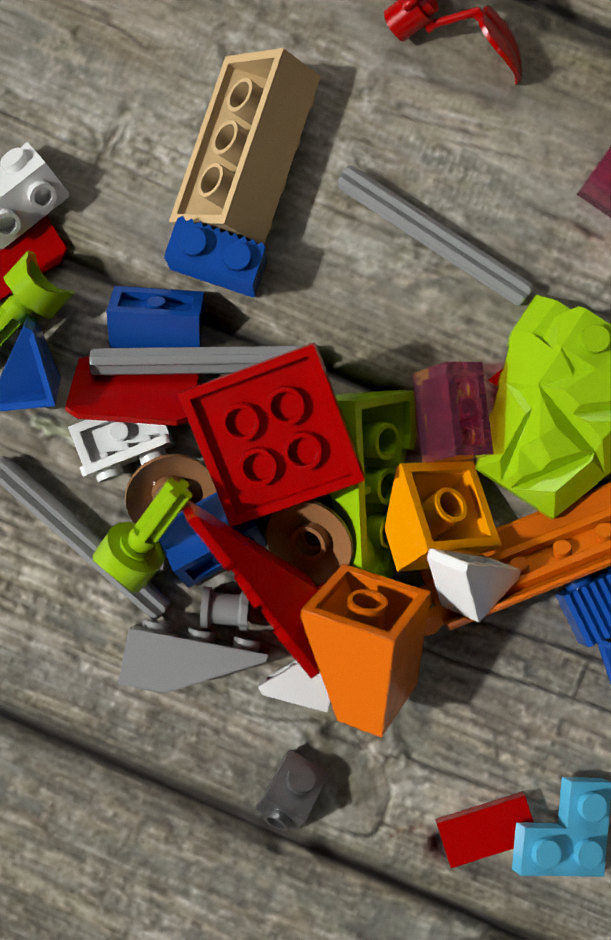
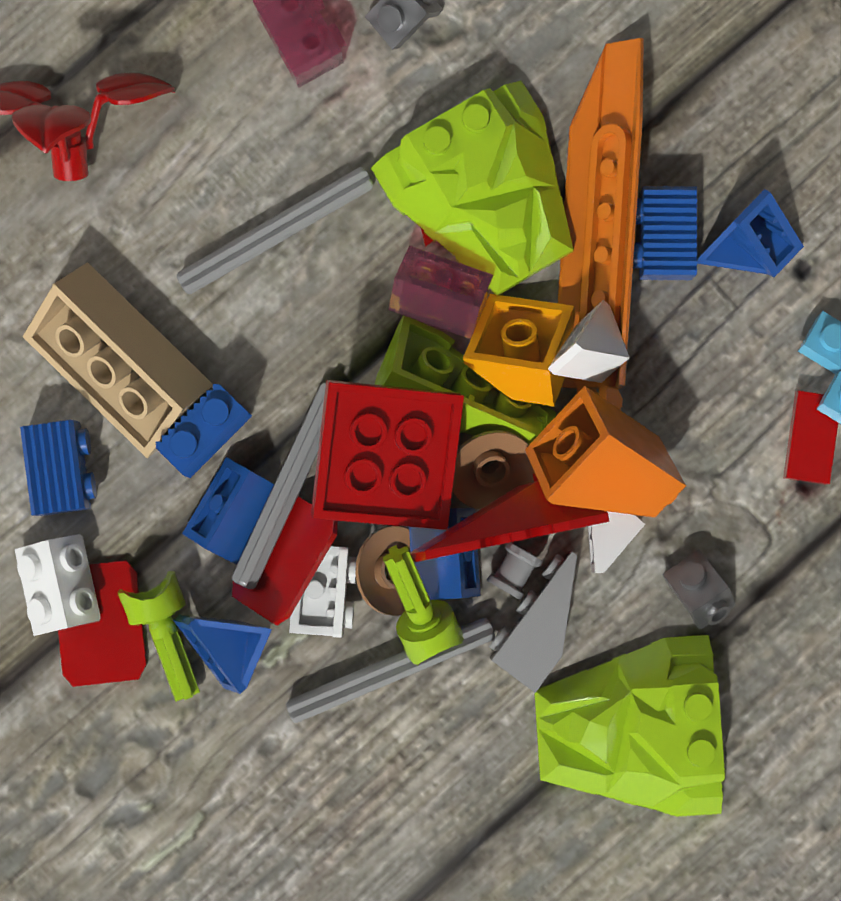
camera: 60 degrees left, 0 degrees up
none -> blue brick [20,420,97,516]
none -> lime wedge [534,635,725,817]

